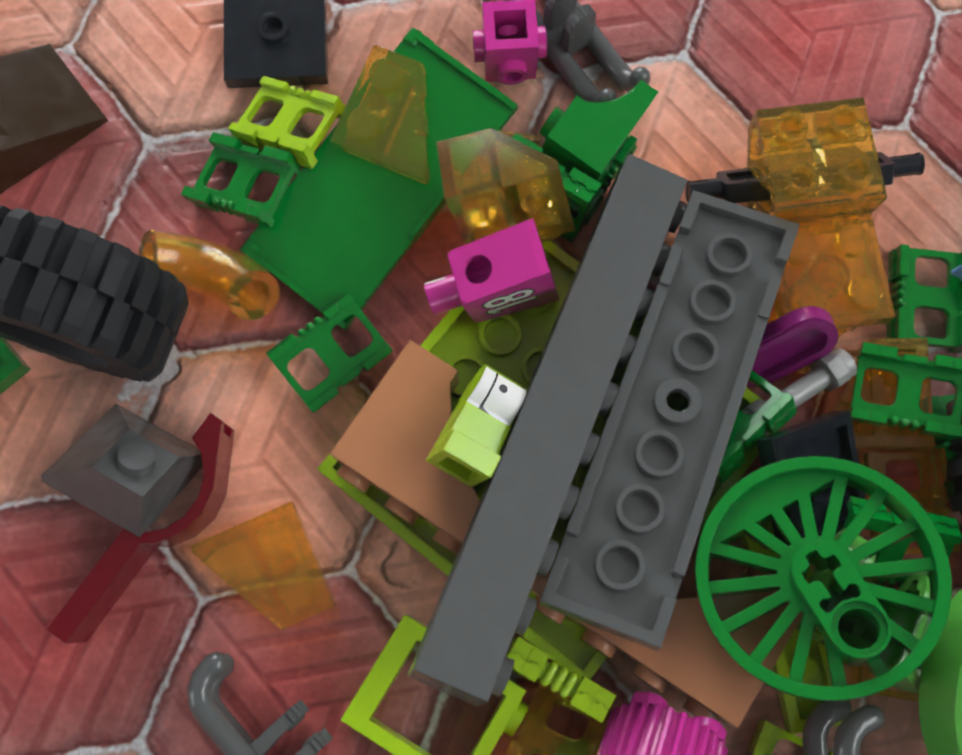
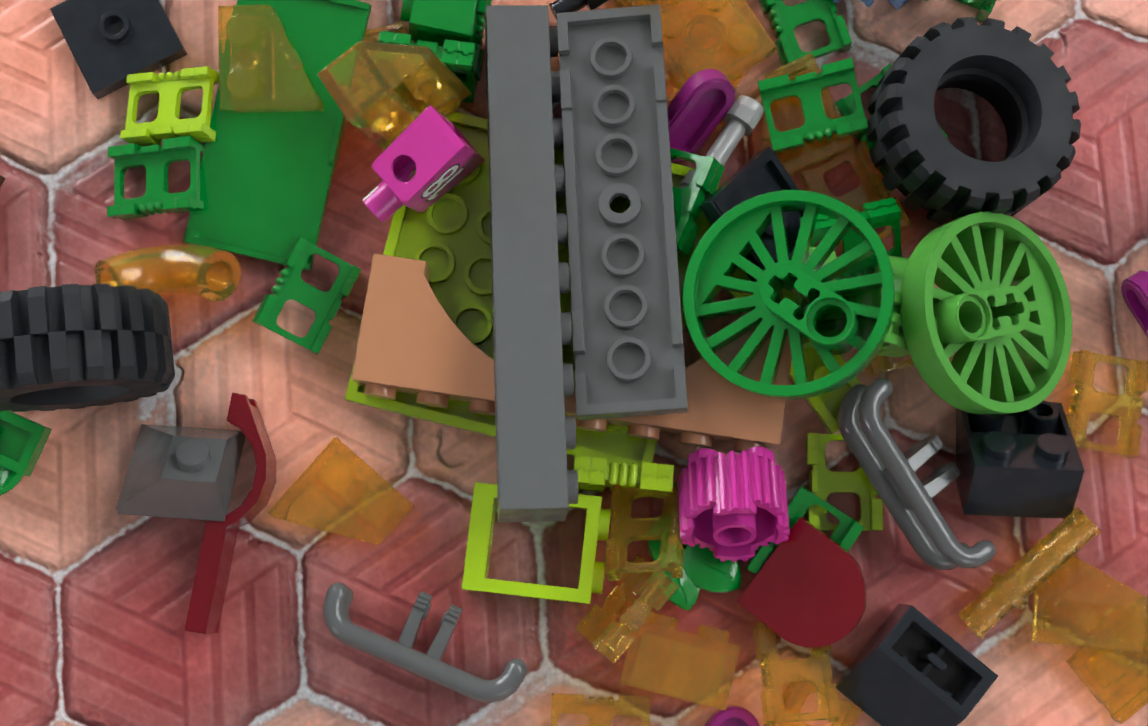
camera: 20 degrees left, 5 degrees up
lime leg [425,364,527,487] -> none

